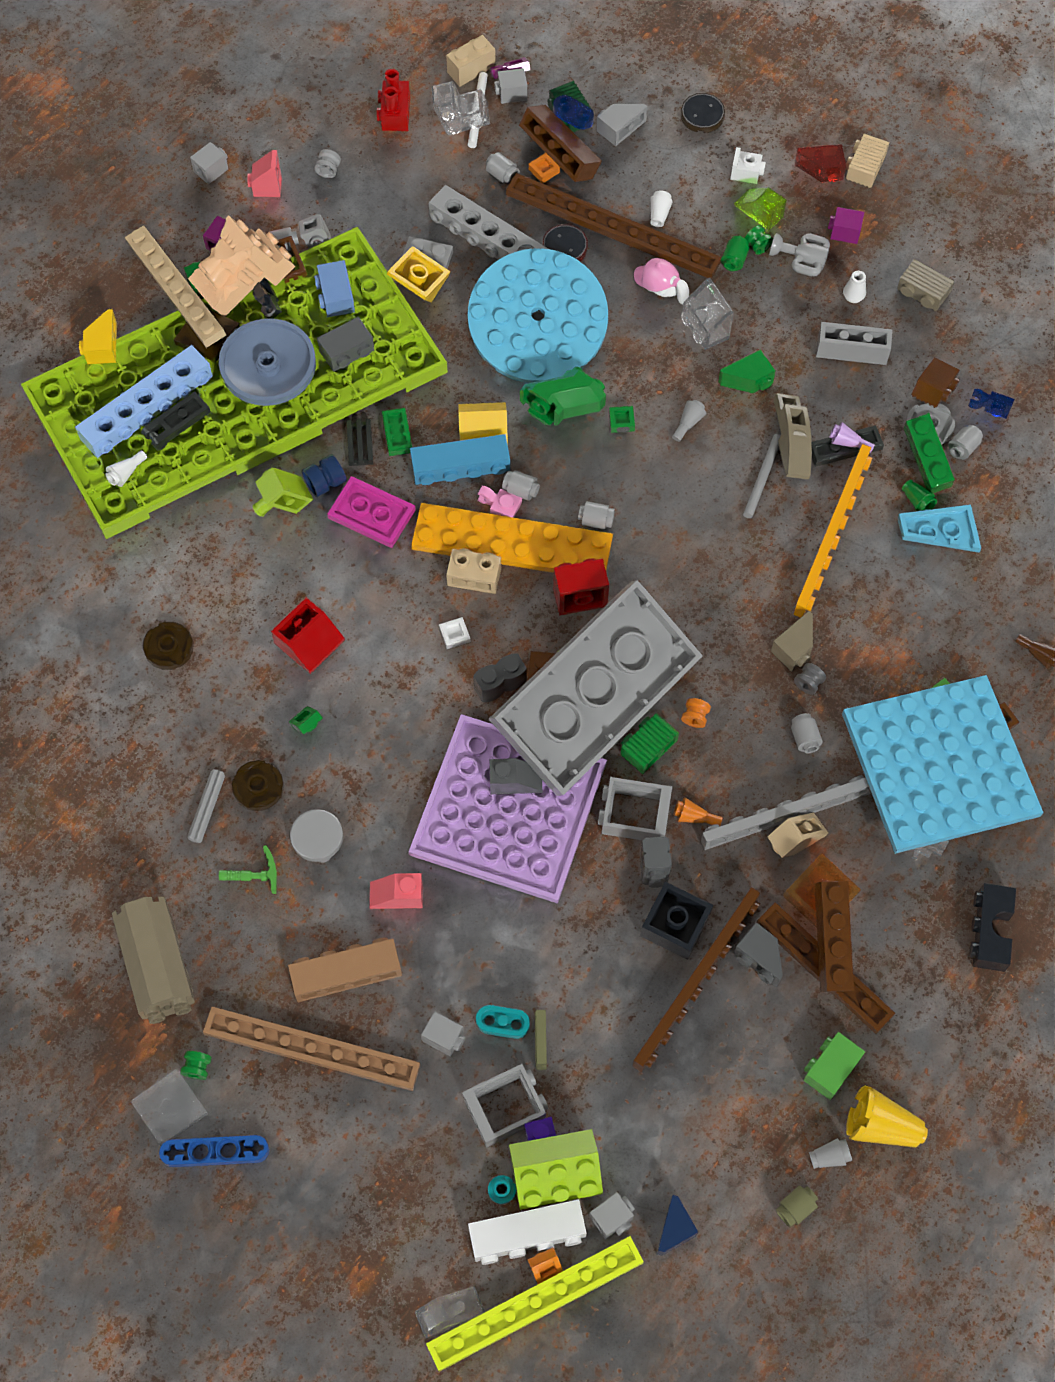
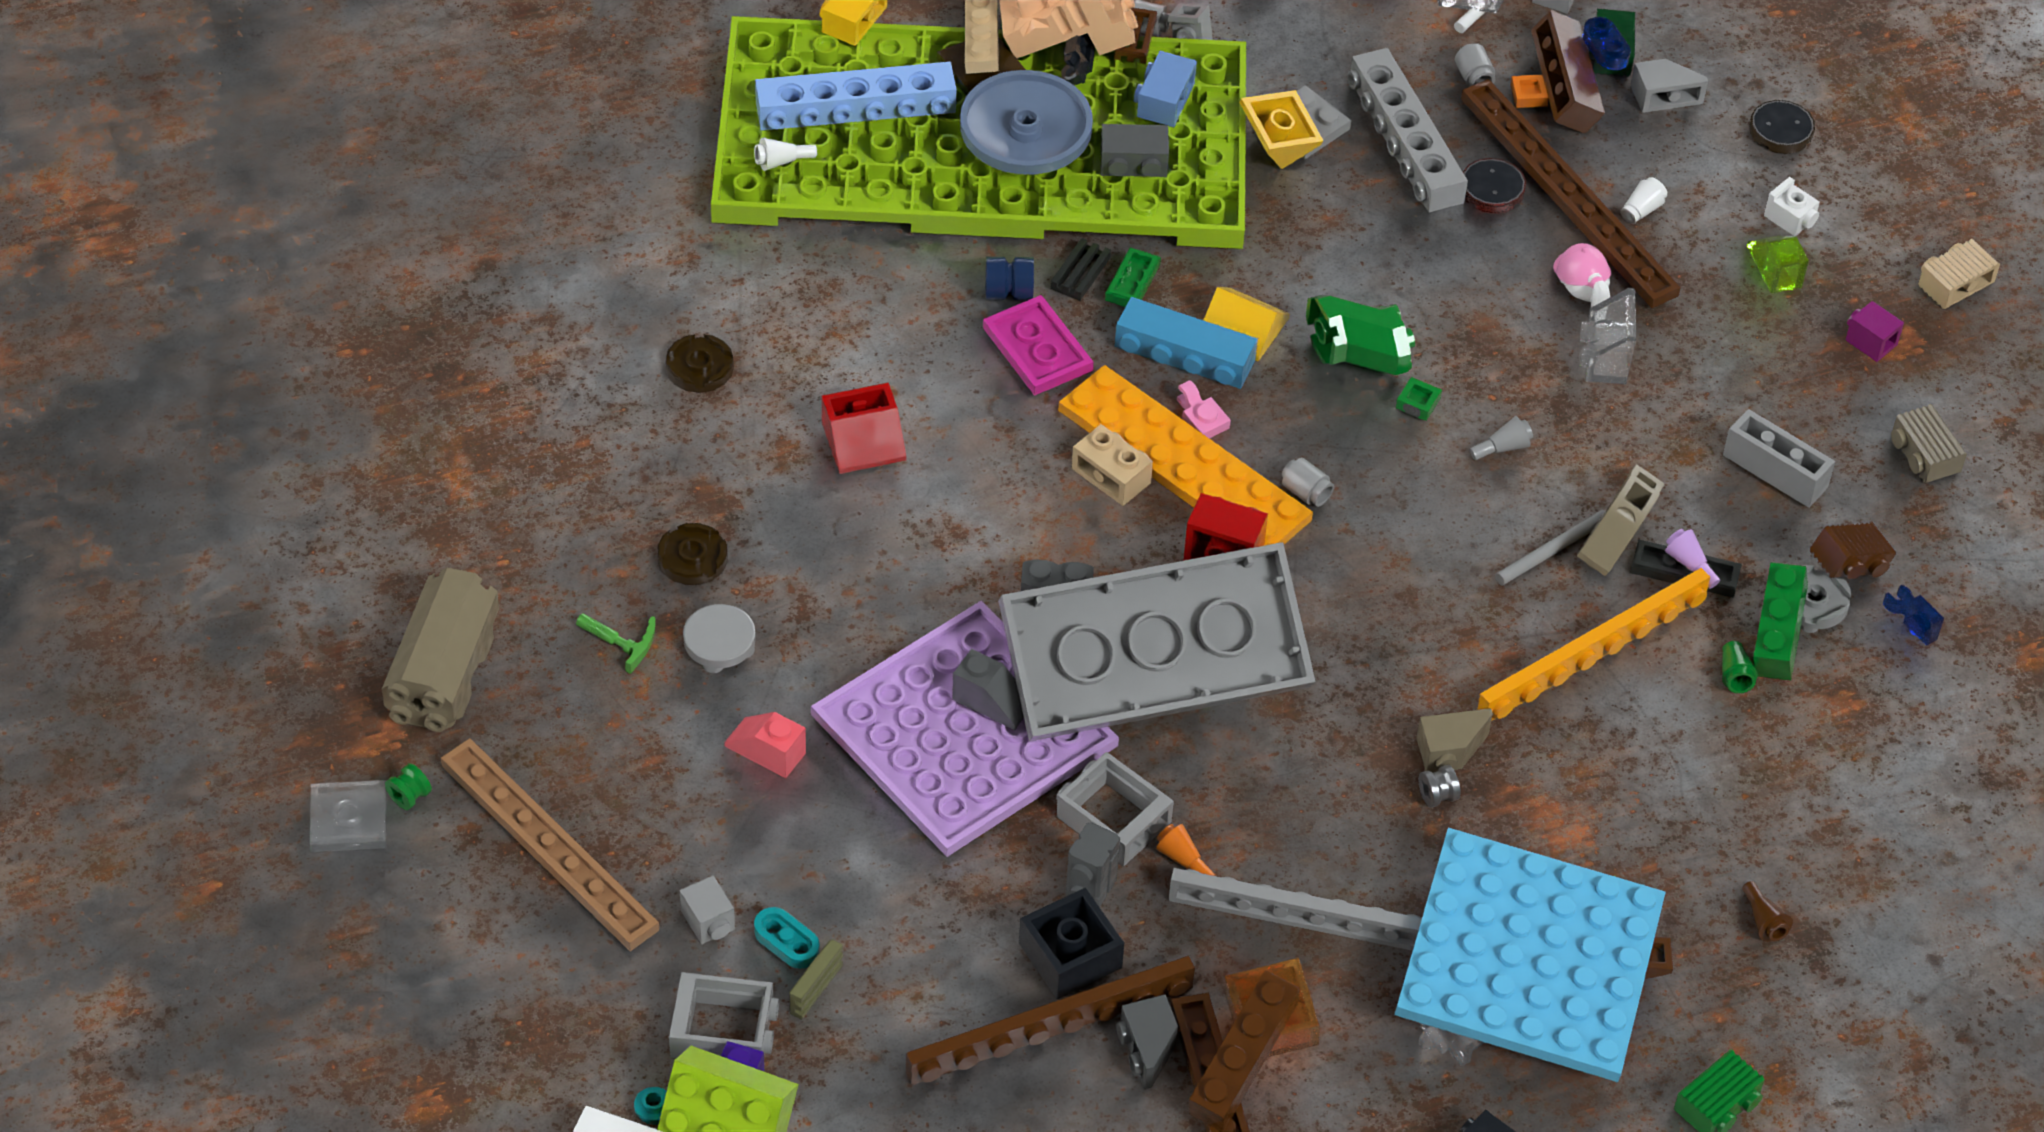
camera: 30 degrees right, 15 degrees down
pearl dark grey plate [141,392,211,451] -> none
blue beam [159,1135,270,1167] -> none
light grey axle [188,769,225,843] -> none
lime brick [252,467,313,517] -> none
medium nougat brick [288,937,402,1002] -> none
green plate [289,706,323,734] -> none
white tile [439,617,471,649] -> none
medium azure plate [468,249,608,383] -> none
light grey brick [502,470,540,501] -> none
green brick [621,713,679,774] -> none
orange wheel [681,698,711,728] -> none
green slope [718,350,776,393] -> none
green brick [721,236,749,271] -> none
green wheel [745,225,773,255] -> none
tan slope [768,812,828,858] -> none
light grey piece [769,233,830,277] -> none
light grey brick [791,714,823,753] -> none
clear red slope [795,144,846,182] -> none
white cone [843,271,866,303] -> none
medium azure wing [898,505,981,552] -> none
light grey brick [948,425,983,460] -> none

